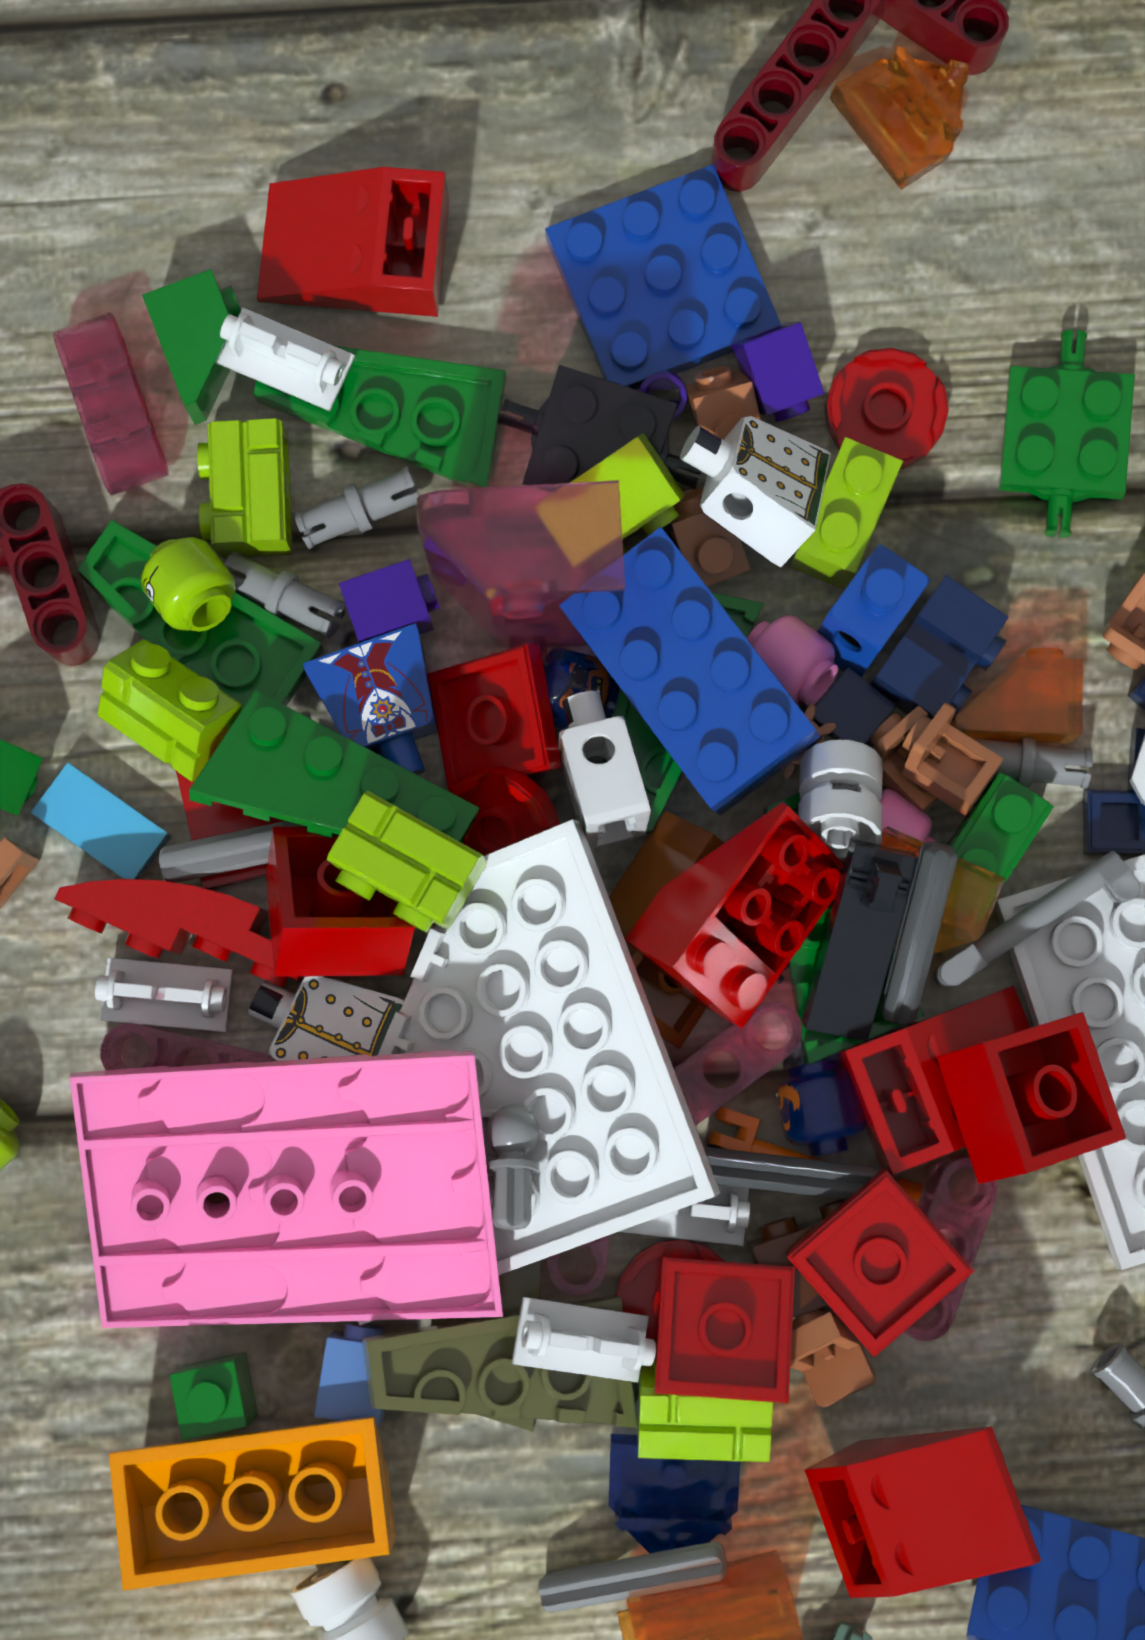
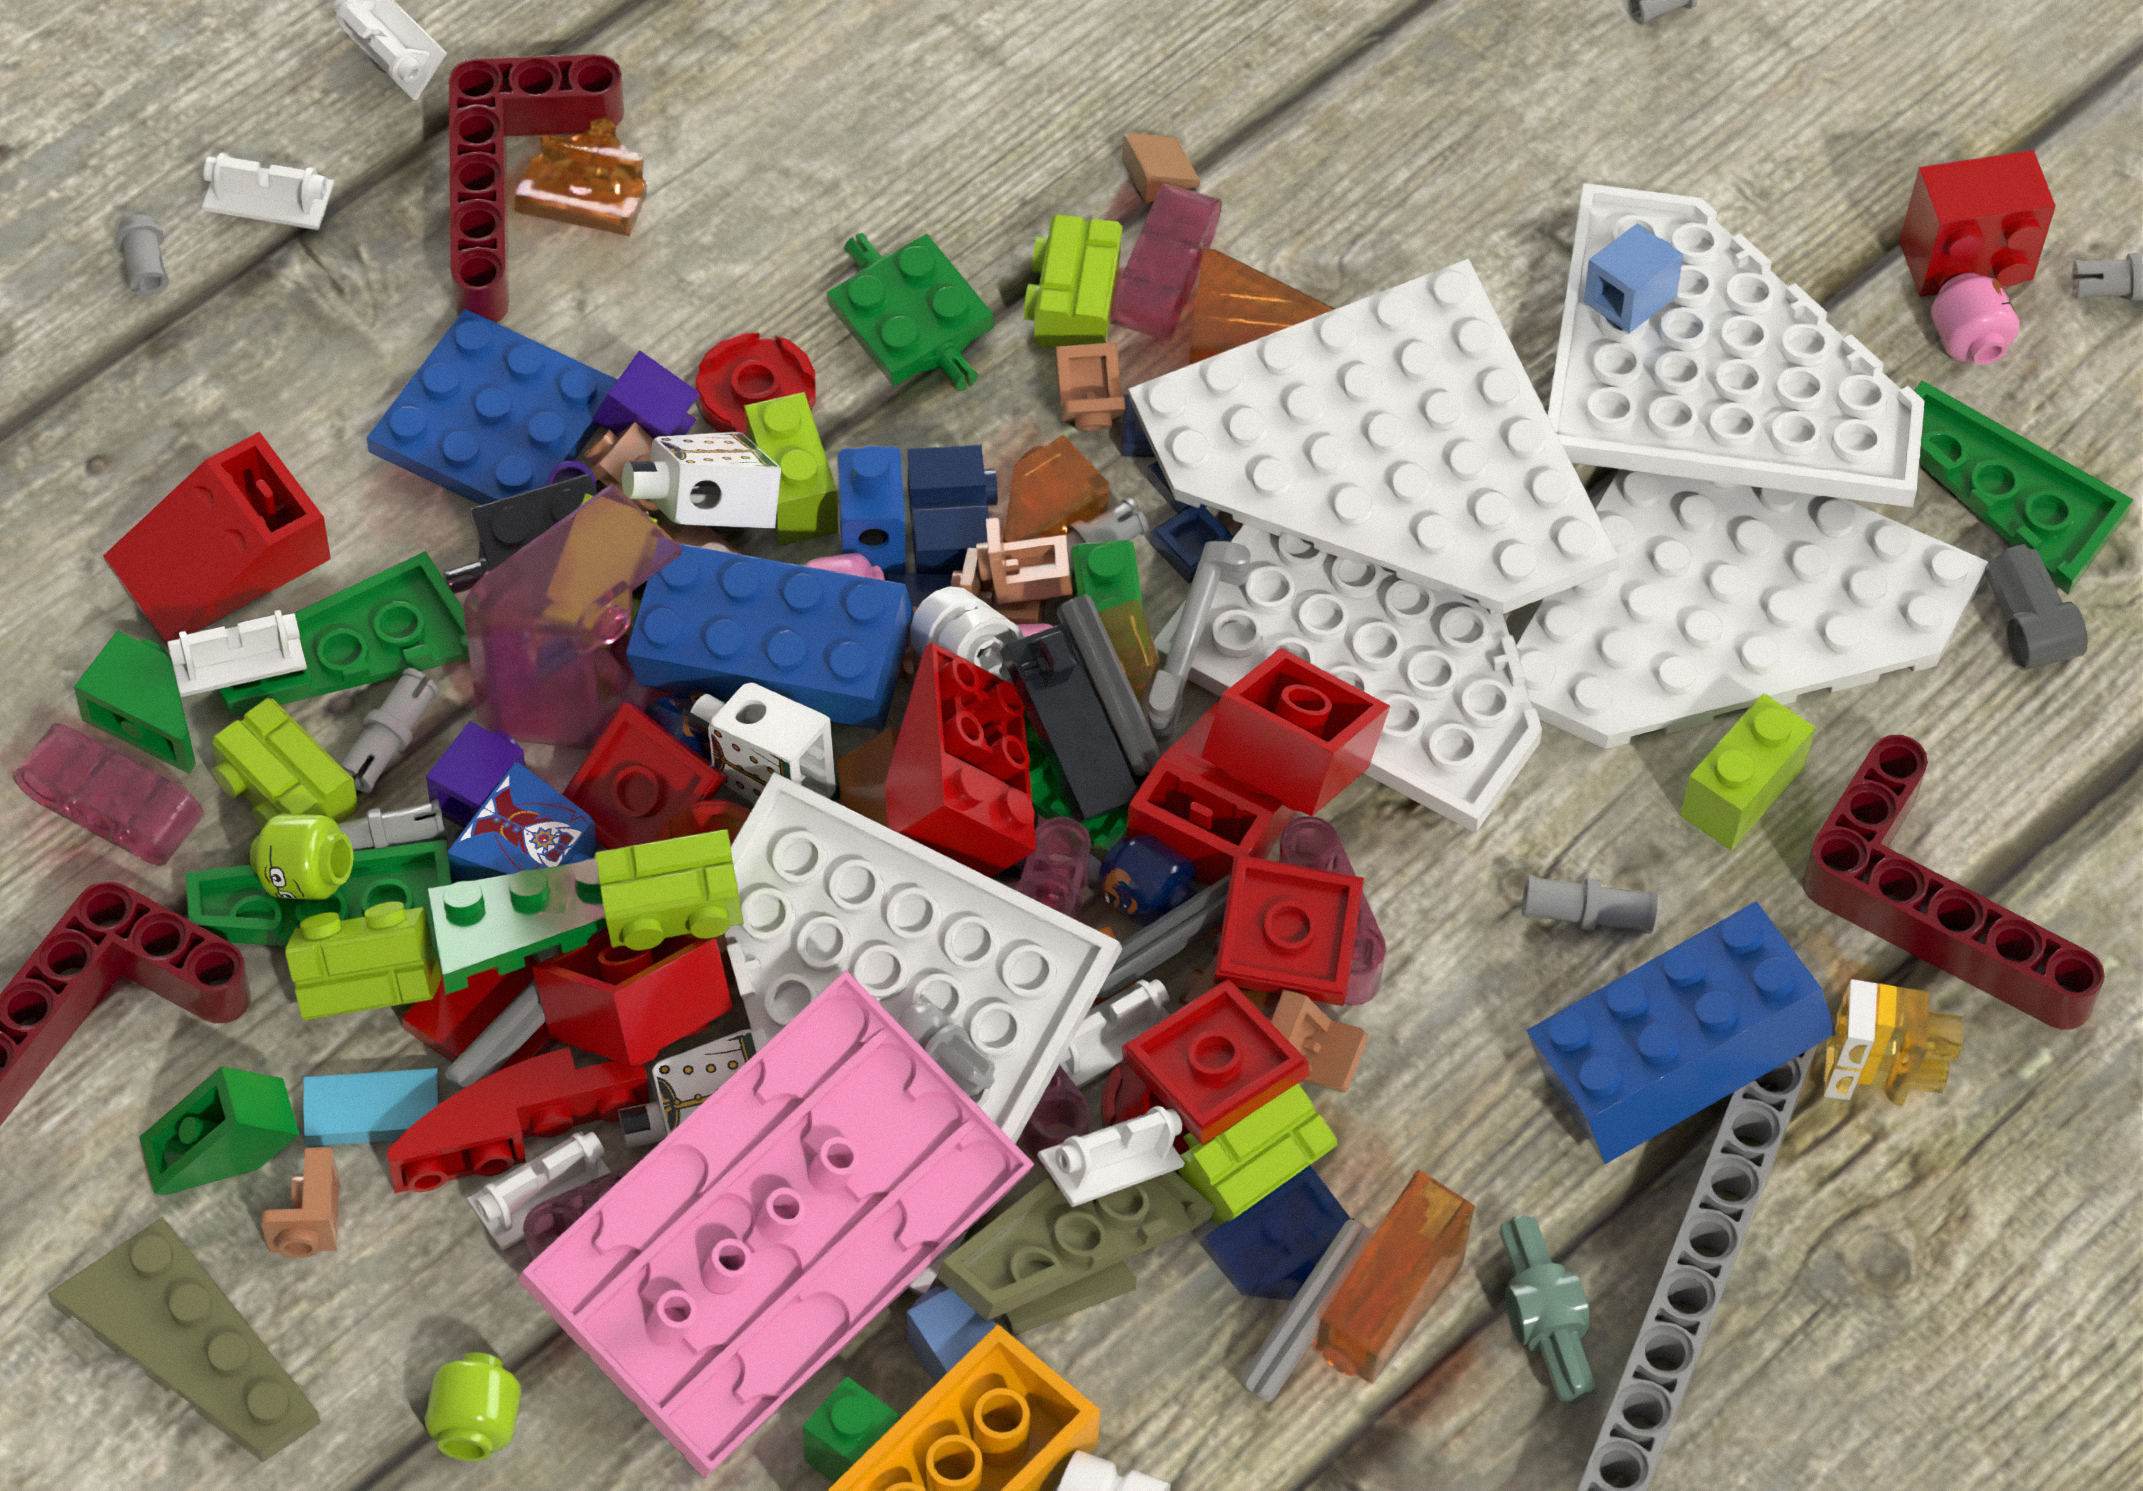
camera: 45 degrees left, 25 degrees down
red slope [804,1426,1041,1598] -> none

